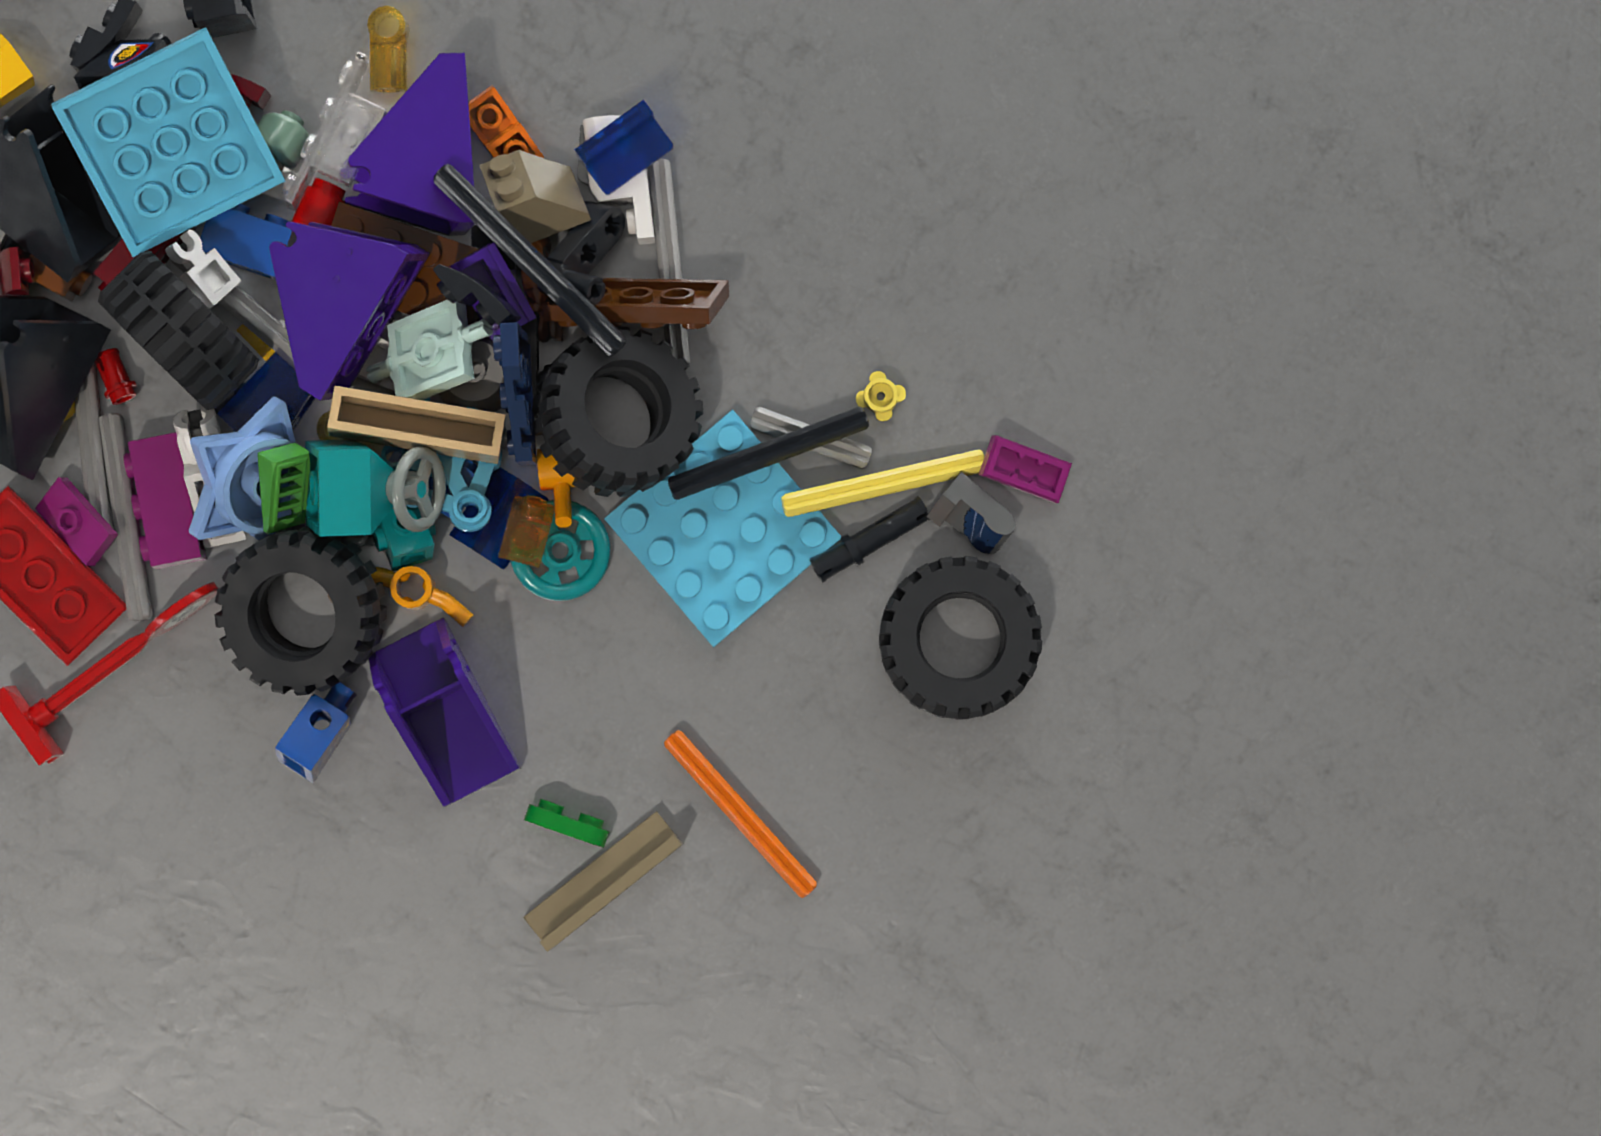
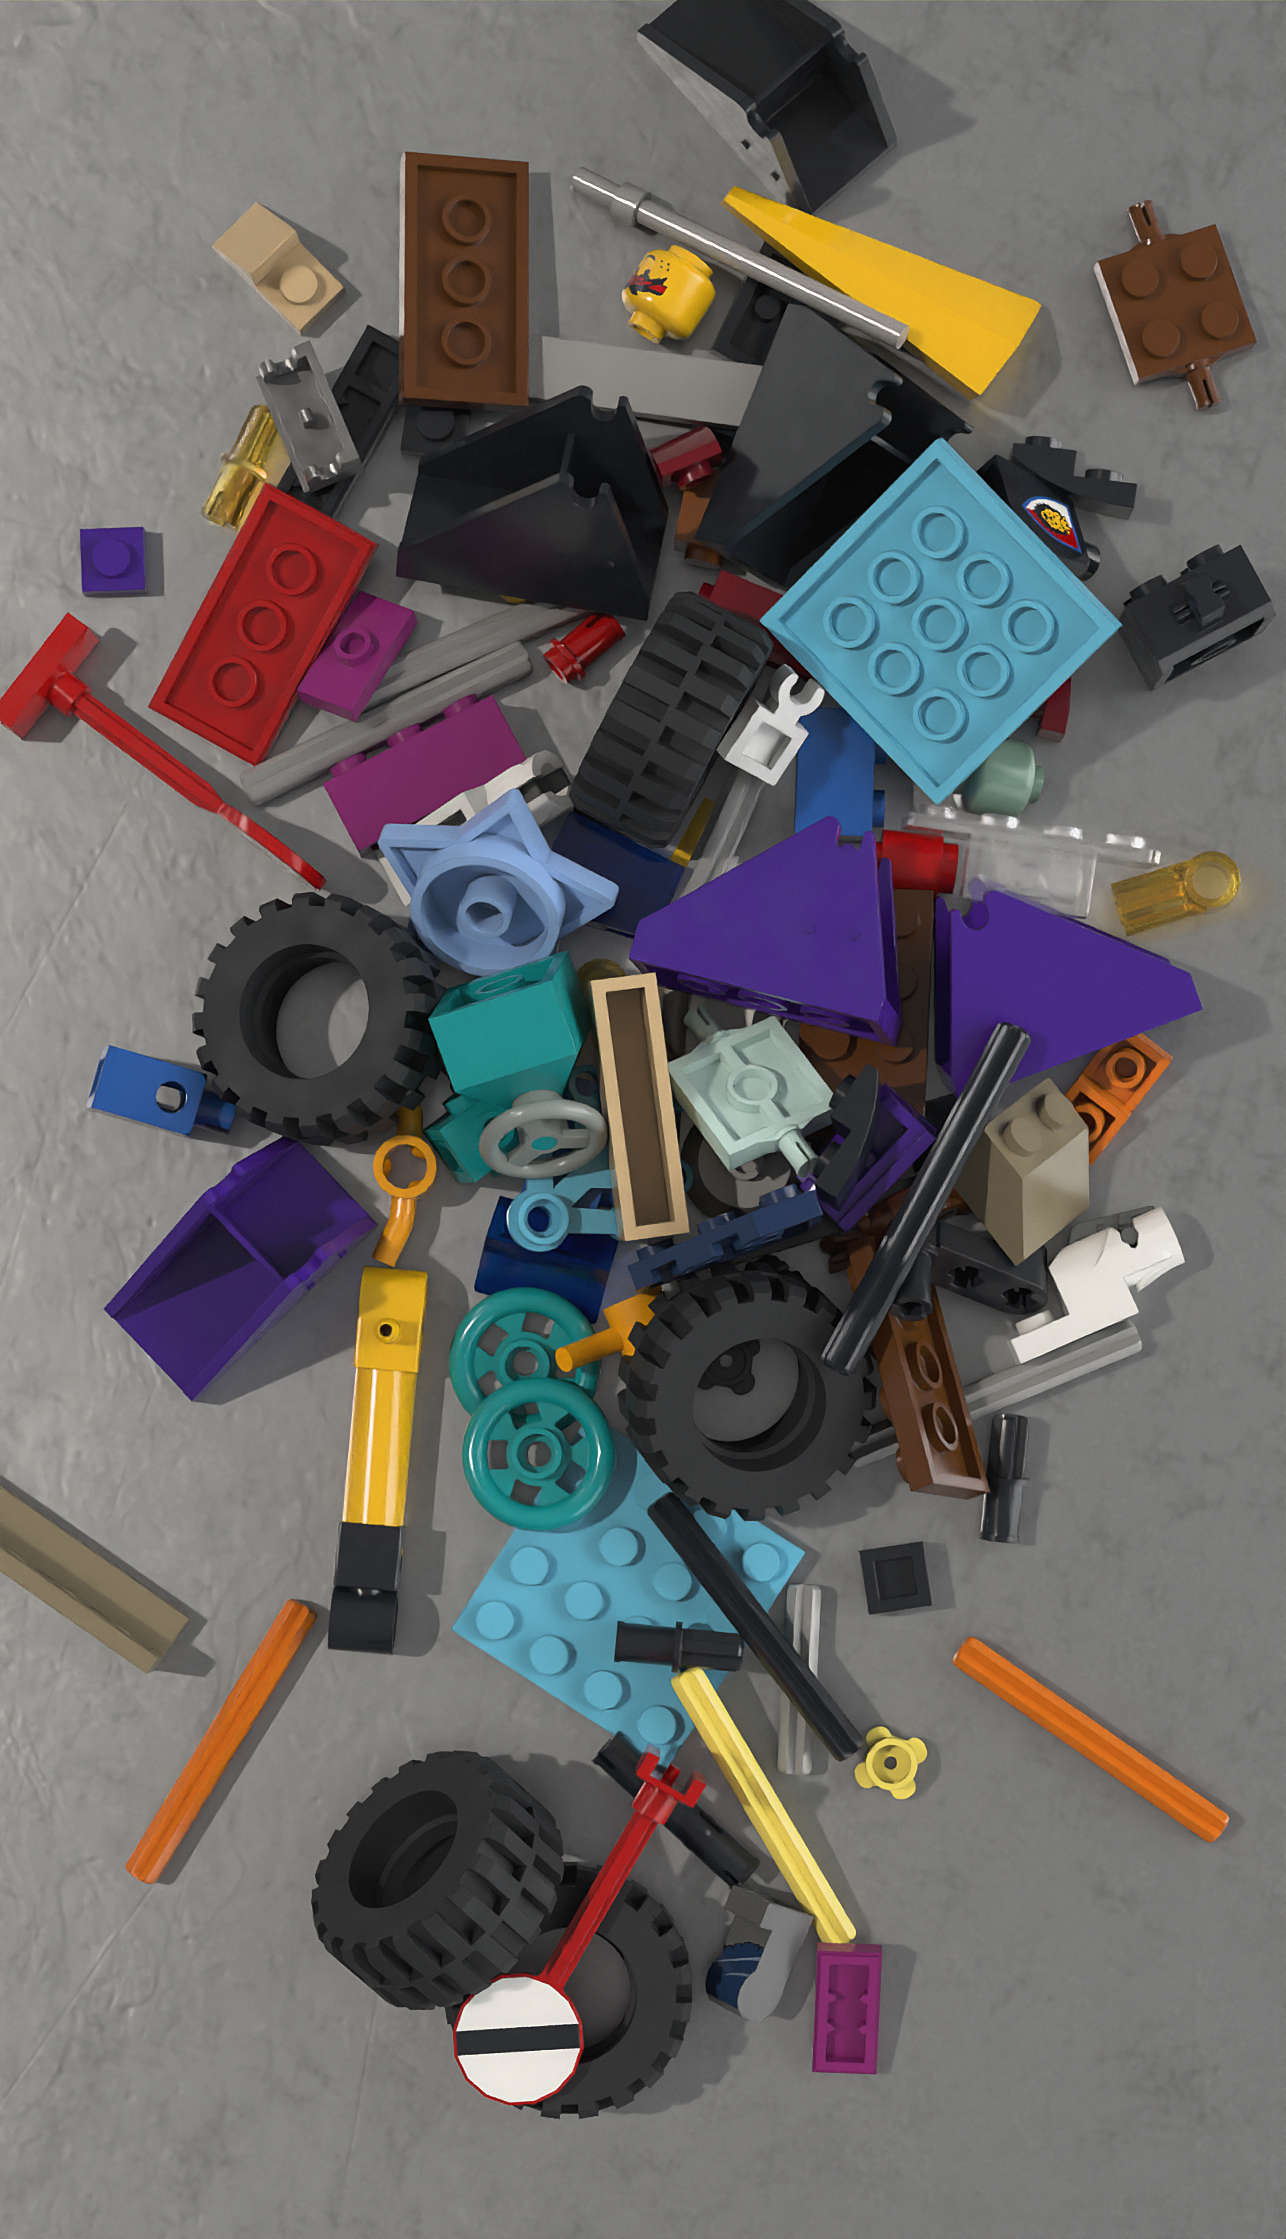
camera: 75 degrees right, 0 degrees up
bright green slope [257,442,310,534] -> none
clear orange bracket [498,495,555,568] -> none
green plate [524,799,609,848] -> none
clear blue panel [574,99,674,196] -> none
none -> black tyre [311,1750,564,2010]
none -> yellow piece [328,1265,428,1655]
none -> piece [453,1744,706,2106]
none -> teal plate [462,1377,615,1532]
none -> black axle [614,1621,744,1673]
none -> black plate [697,1339,760,1395]
none -> black plate [858,1541,932,1615]
none -> orange axle [952,1636,1229,1843]
none -> black axle [978,1413,1030,1543]

